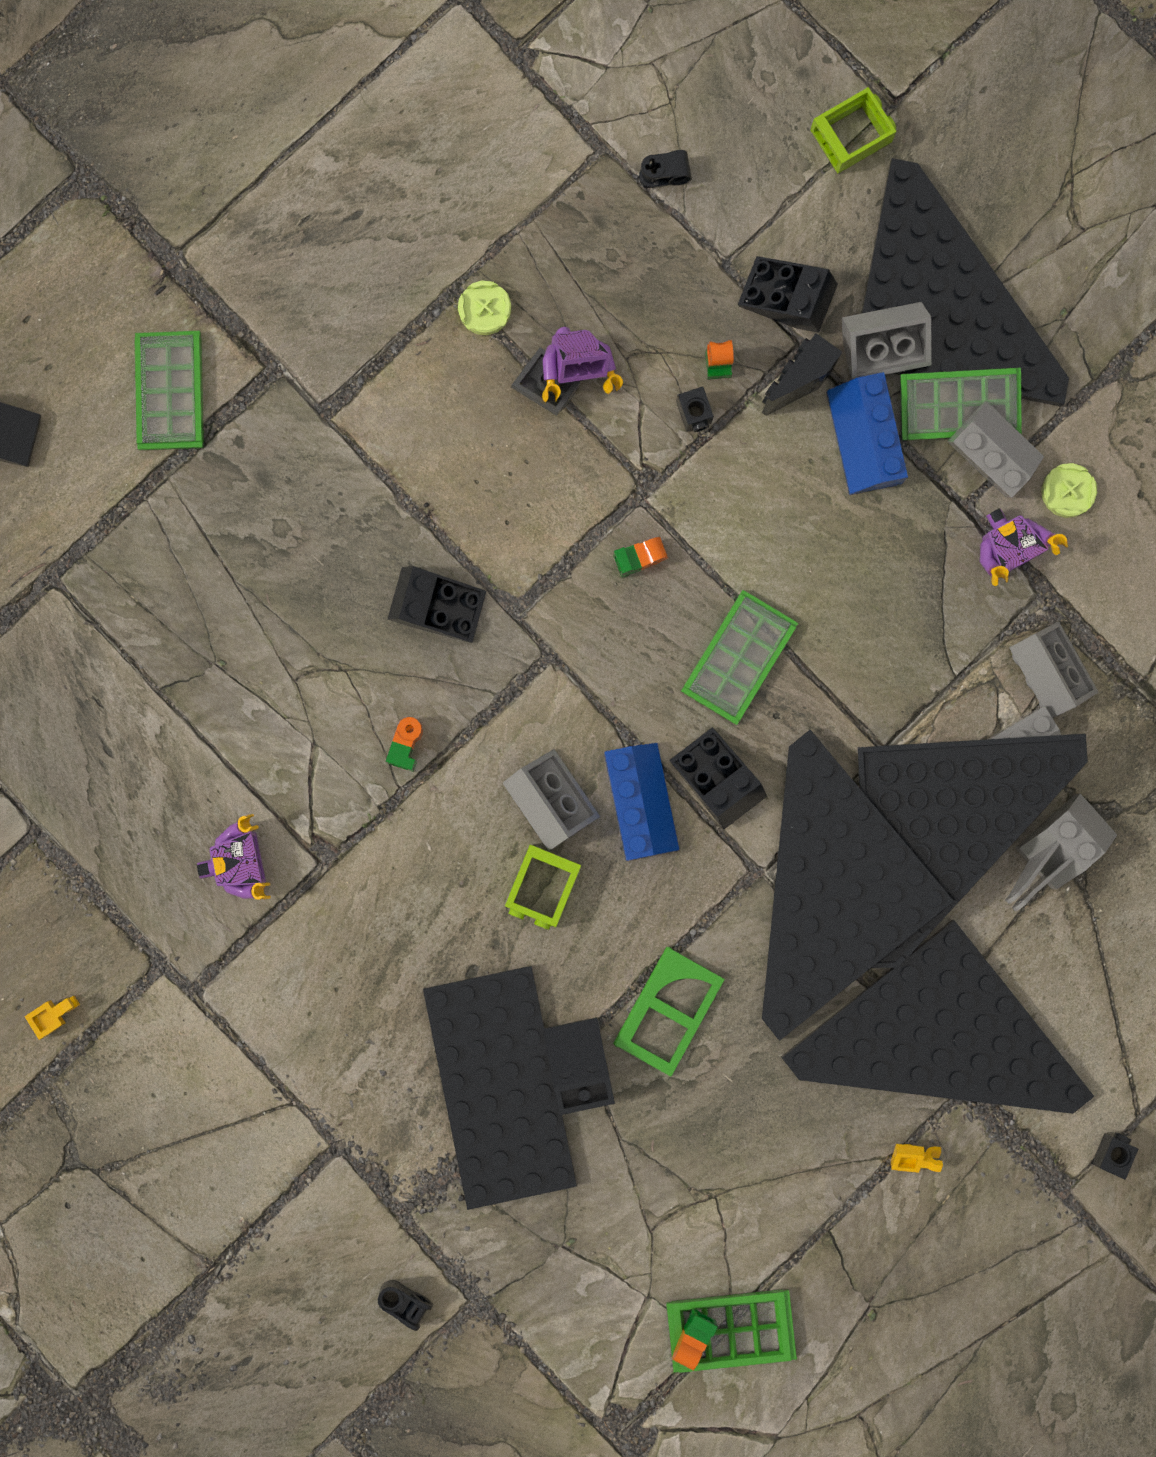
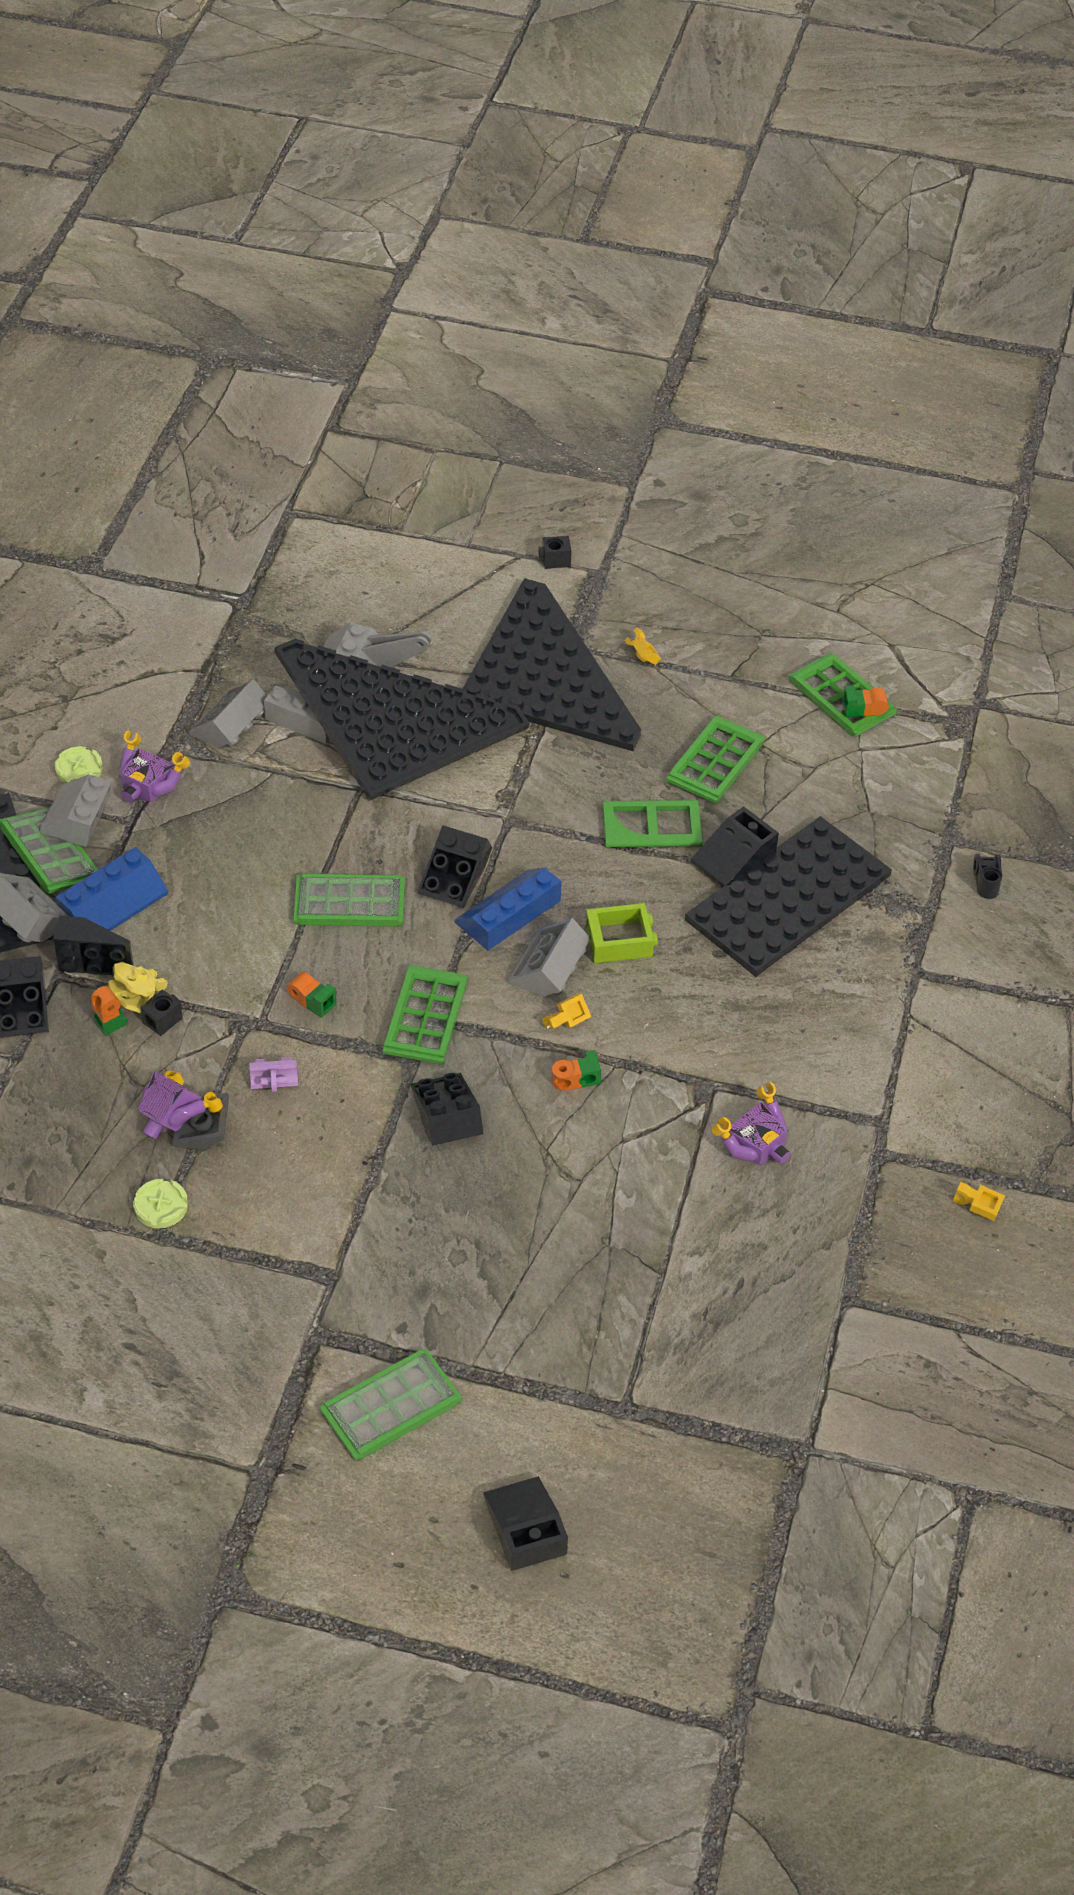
camera: 120 degrees left, 35 degrees down
black plate [762,730,954,1041] -> none
none -> light yellow hinge [108,962,168,1013]
none -> lavender hips [249,1057,298,1092]
none -> bright green piece [383,965,469,1065]
none -> yellow plate [542,993,591,1029]
none -> bright green piece [666,715,766,804]

